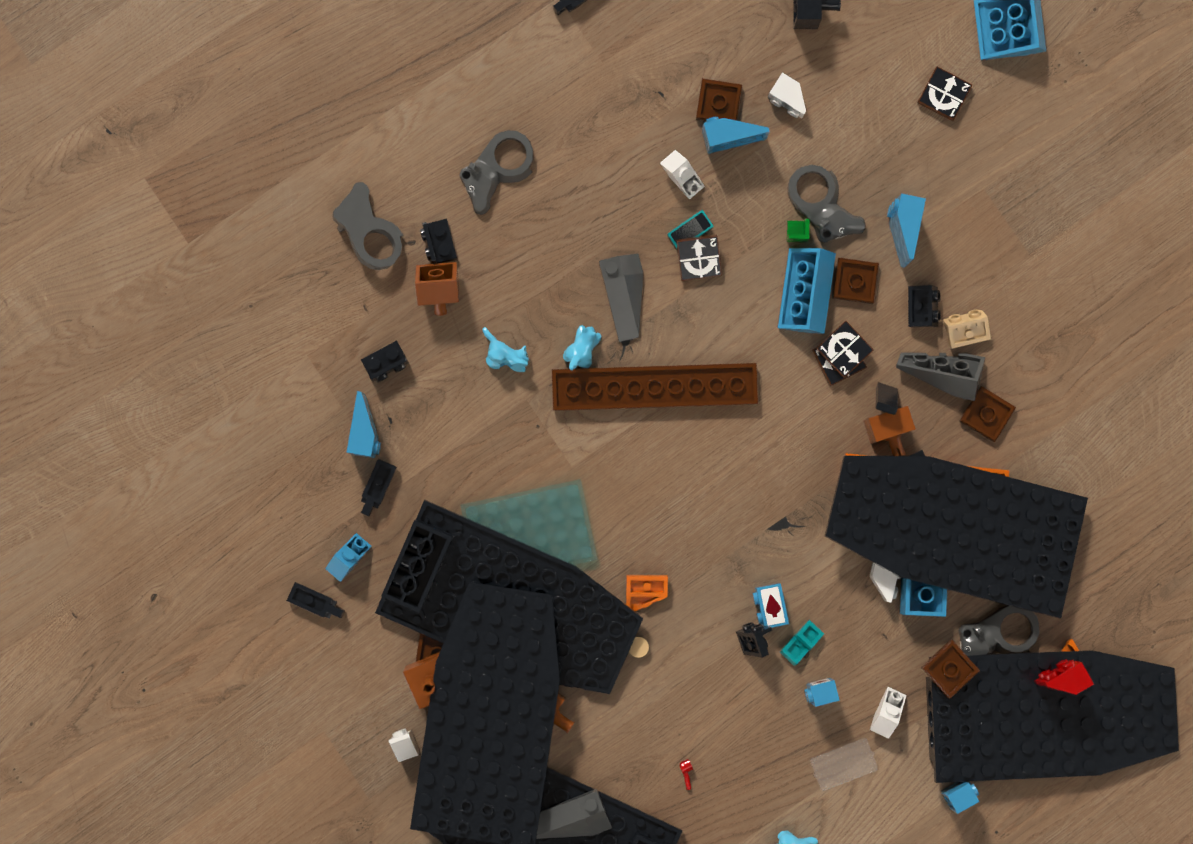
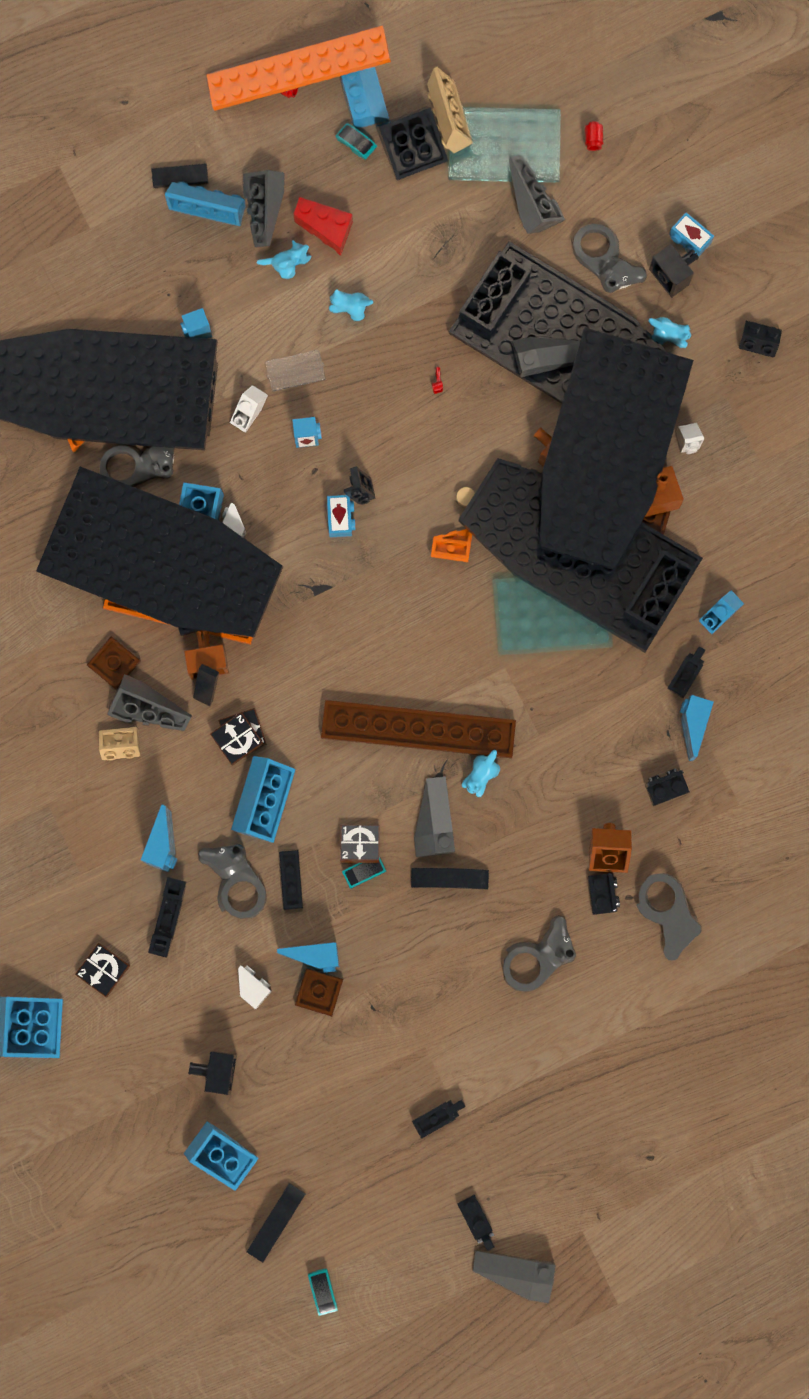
camera: 170 degrees left, 5 degrees down
black hinge [286,582,345,619] -> none
medium azure animal [482,327,529,372] -> none
white slope [660,150,705,199] -> none
teal slope [780,620,824,666] -> none
green panel [787,219,810,242] -> none
reddish brown tile [832,258,879,304] -> none
black bracket [908,285,941,328] -> none
reddish brown tile [921,640,980,699] -> none
red slope [1034,659,1094,695] -> none
none -> black slope [148,877,187,958]
none -> black tile [279,850,303,910]
none -> black slope [411,868,489,890]

